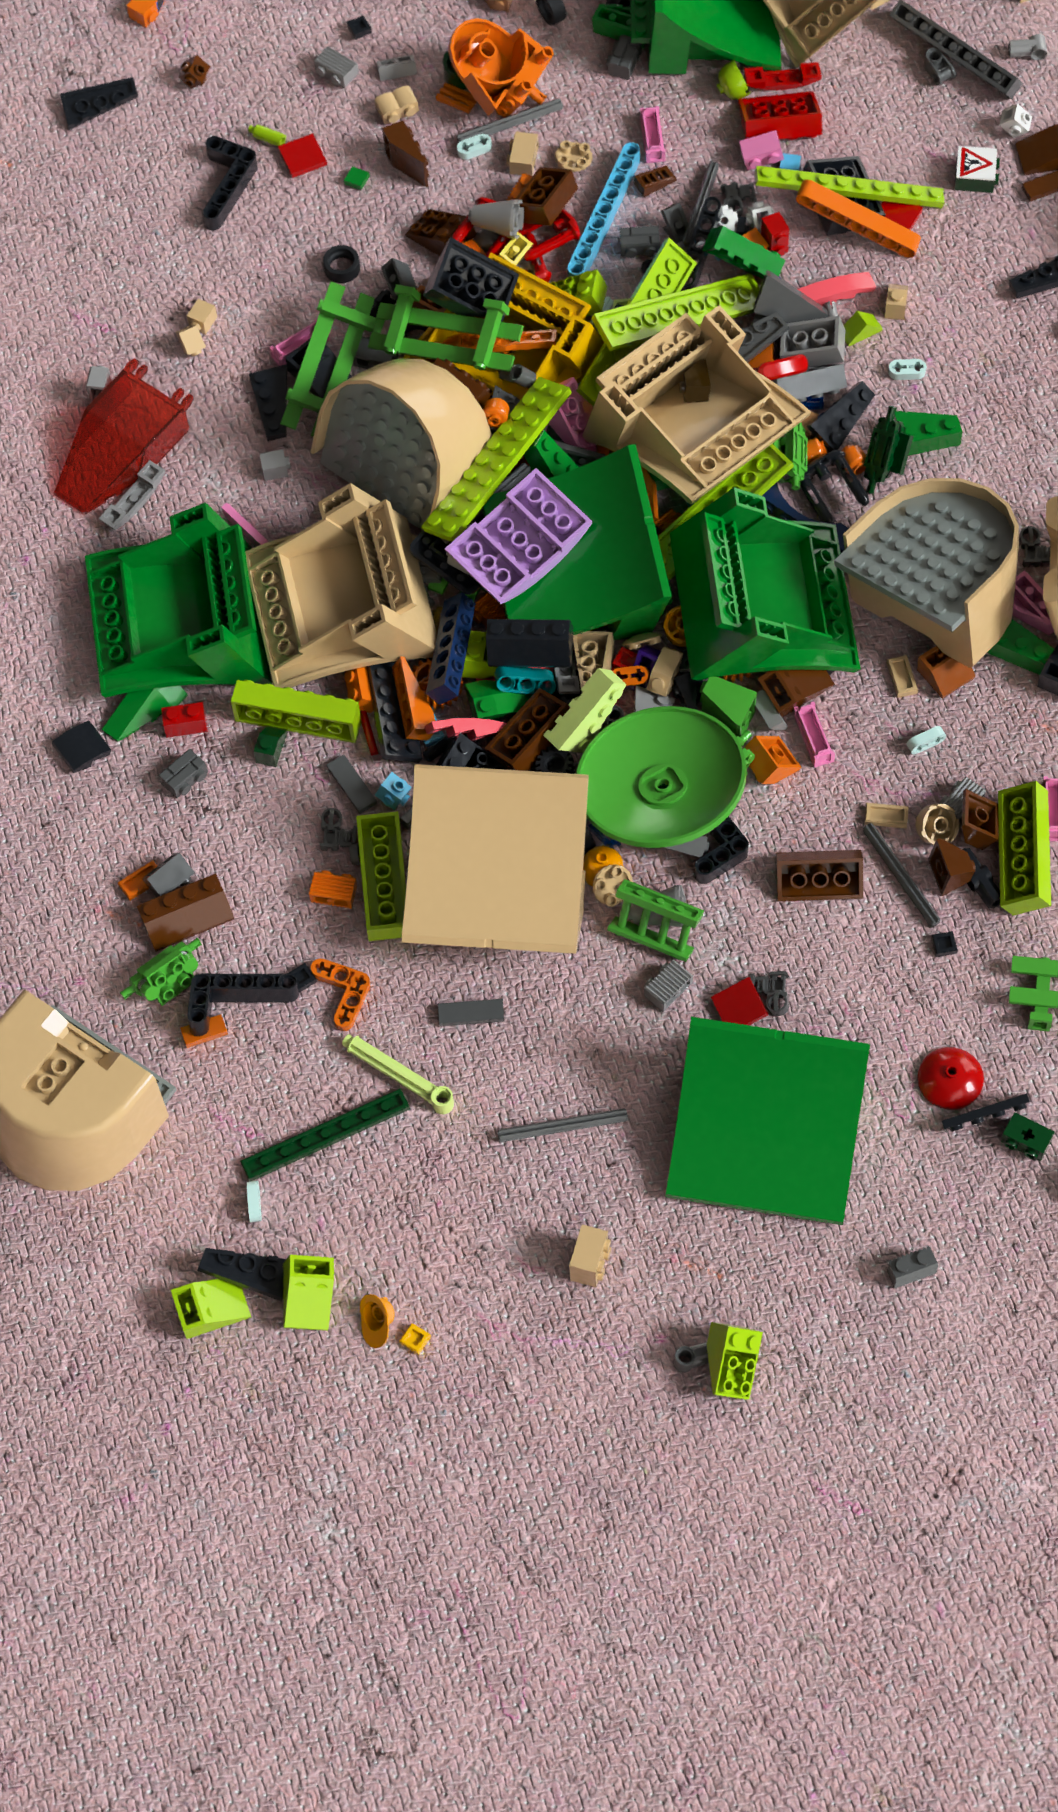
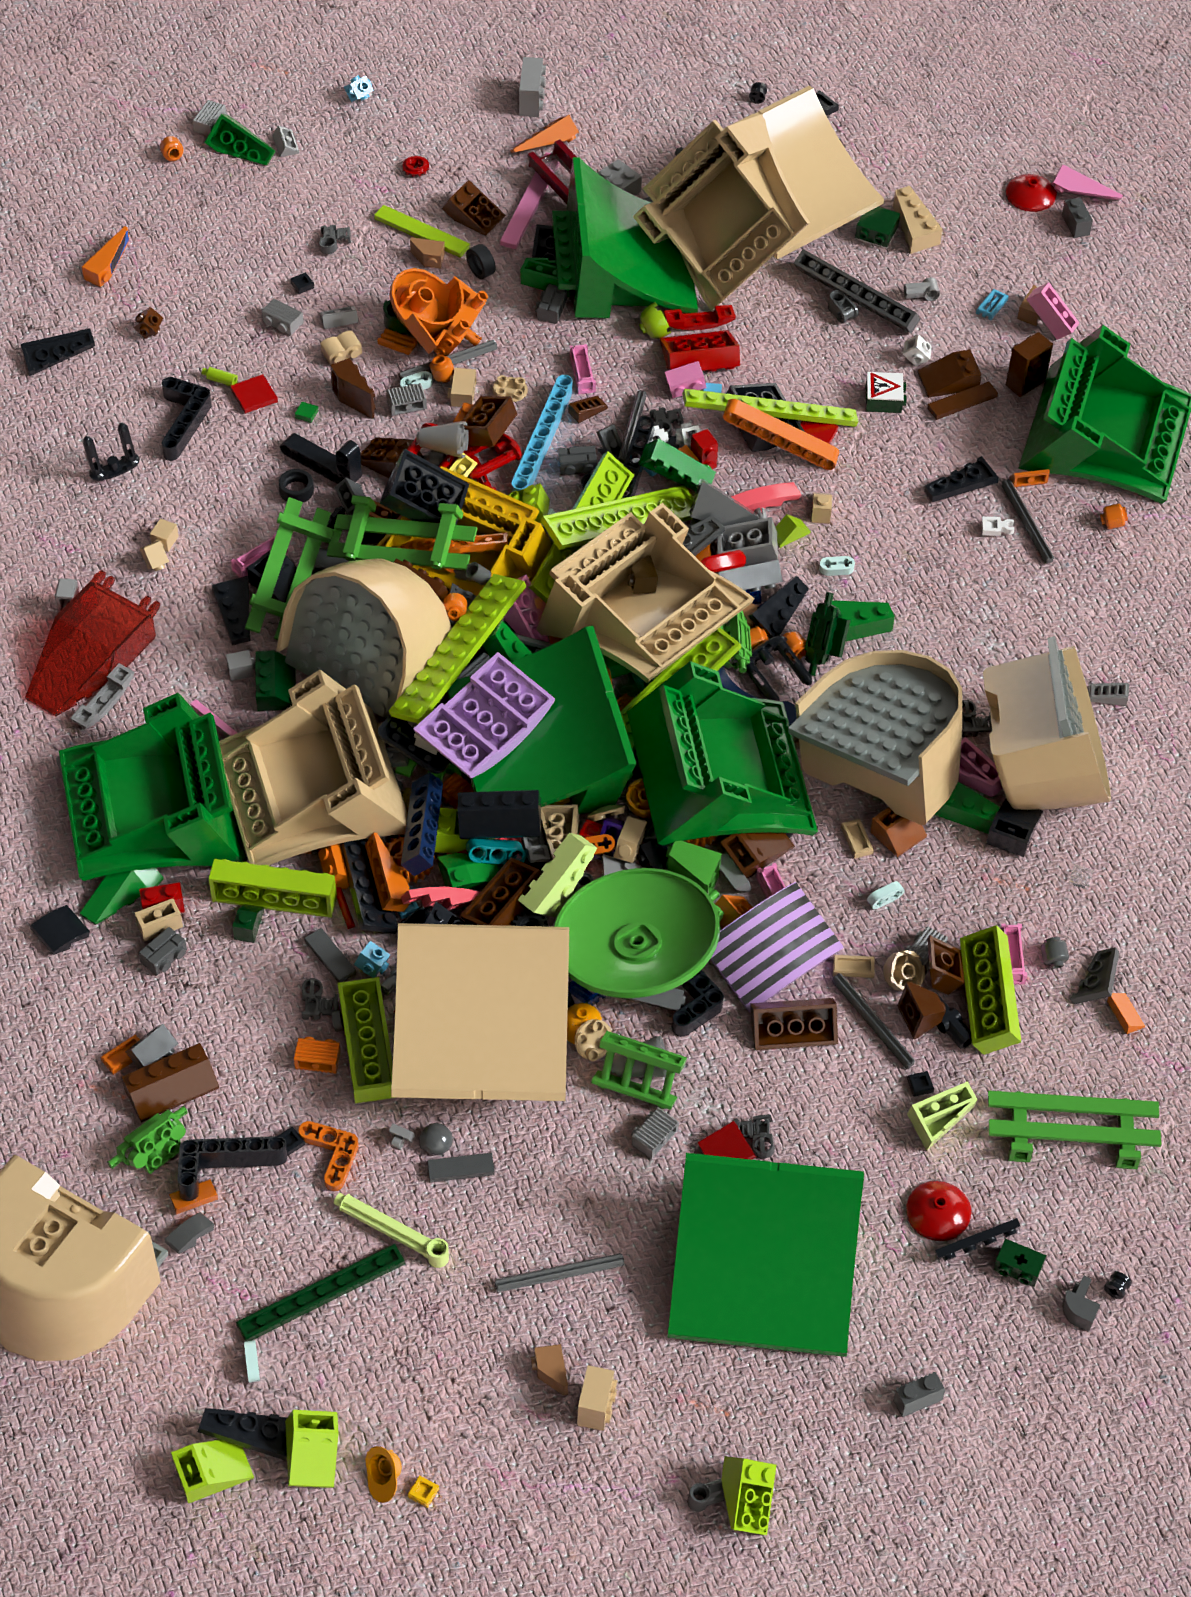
camera: 10 degrees left, 10 degrees down
none -> black piece [83,422,140,481]
none -> tan brick [135,898,183,942]
none -> dark grey slope [165,1212,214,1254]
none -> dark green slope [255,650,296,711]
none -> black beam [280,433,362,484]
none -> light grey brick [386,383,427,416]
none -> light grey tile [389,1123,415,1150]
none -> dark grey hair [419,1123,453,1155]
none -> orange head [430,355,455,383]
none -> medium nougat slope [530,1344,568,1396]
none -> slope [710,882,844,1013]
none -> yellowish green wedge [907,1081,978,1151]

